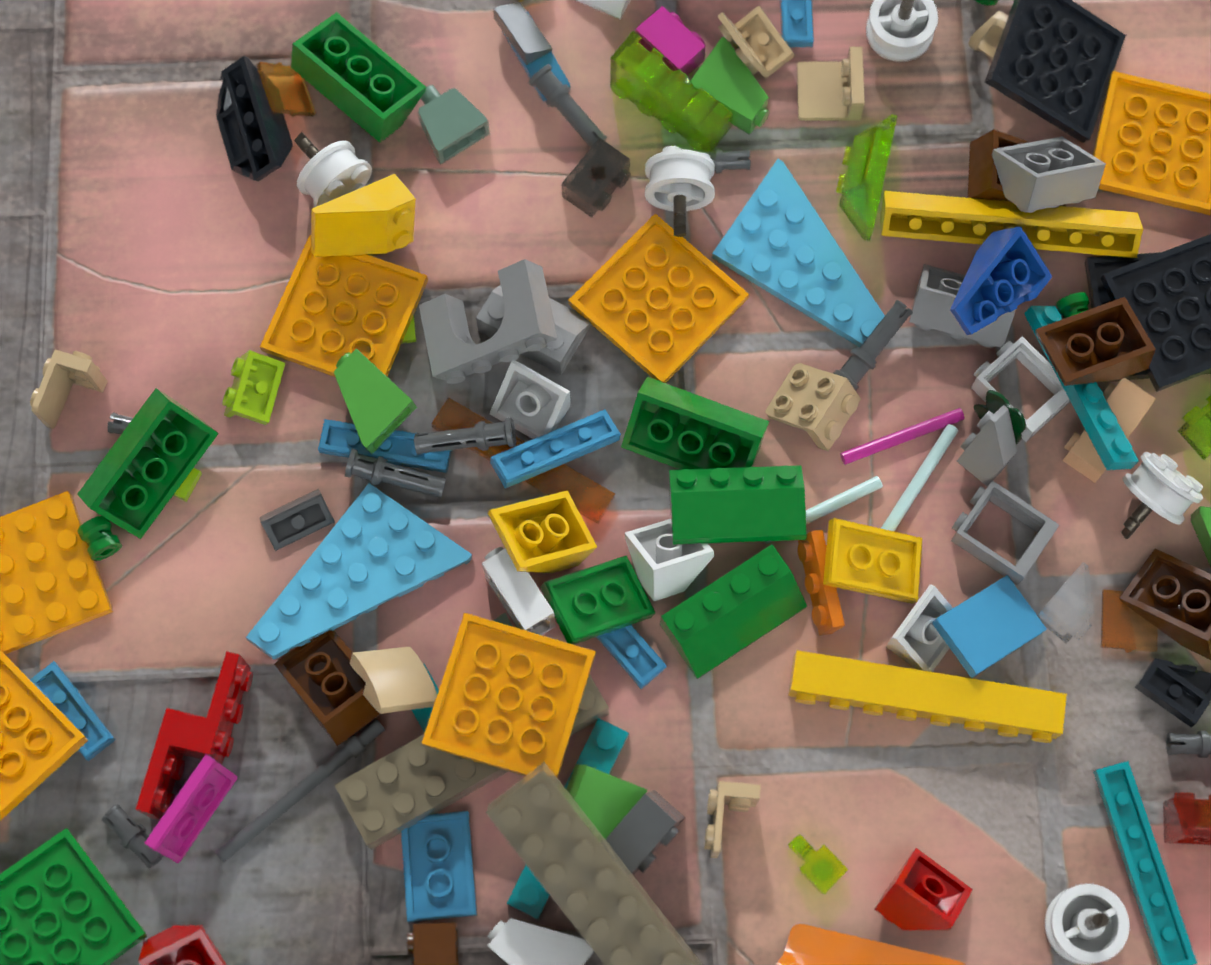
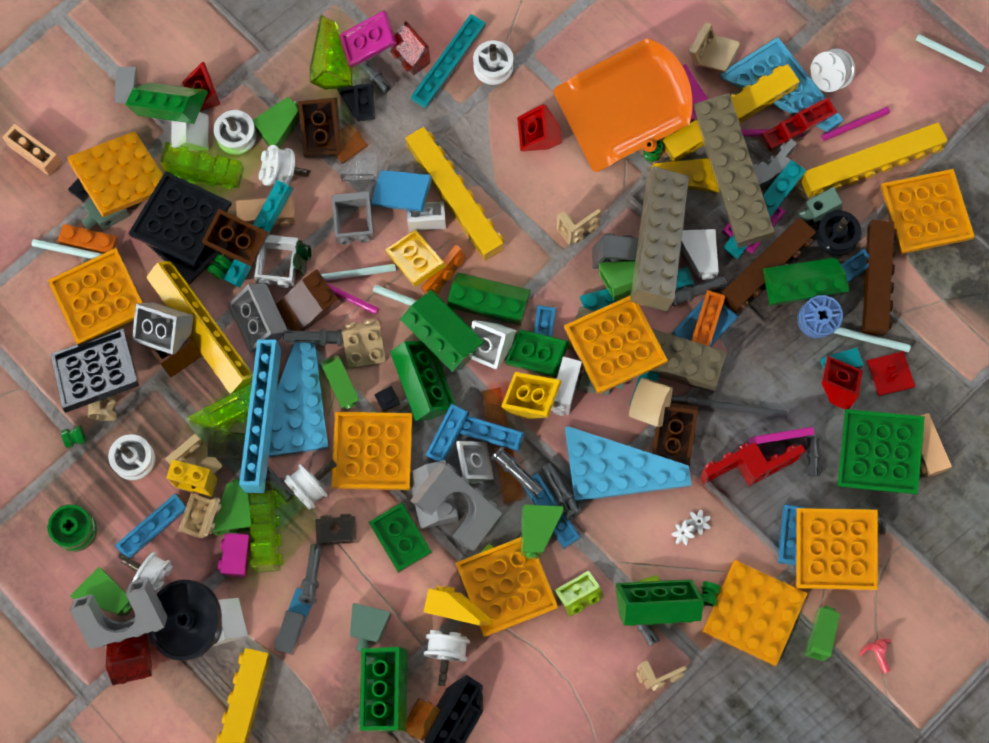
camera: 130 degrees left, 0 degrees up
dark grey slope [260,489,335,551] -> none
clear neon green plate [788,834,849,895] -> none
blue wedge [950,226,1053,335] -> none
light grey slope [957,405,1017,486] -> none
none -> yellow window [166,460,218,497]
none -> clear smoke brick [207,430,246,460]
none -> medium azure brick [239,339,281,493]
none -> reddish brown slope [276,269,342,331]
none -> bright green slope [320,355,359,409]
none -> green tile [369,502,432,573]
none -> black plate [374,386,400,413]
none -> dark azure tile [425,403,470,462]
none -> dark grey pin [672,275,727,307]
none -> white plant [672,520,695,545]
none -> white plant [687,510,710,535]
none -> orange plate [691,290,725,346]

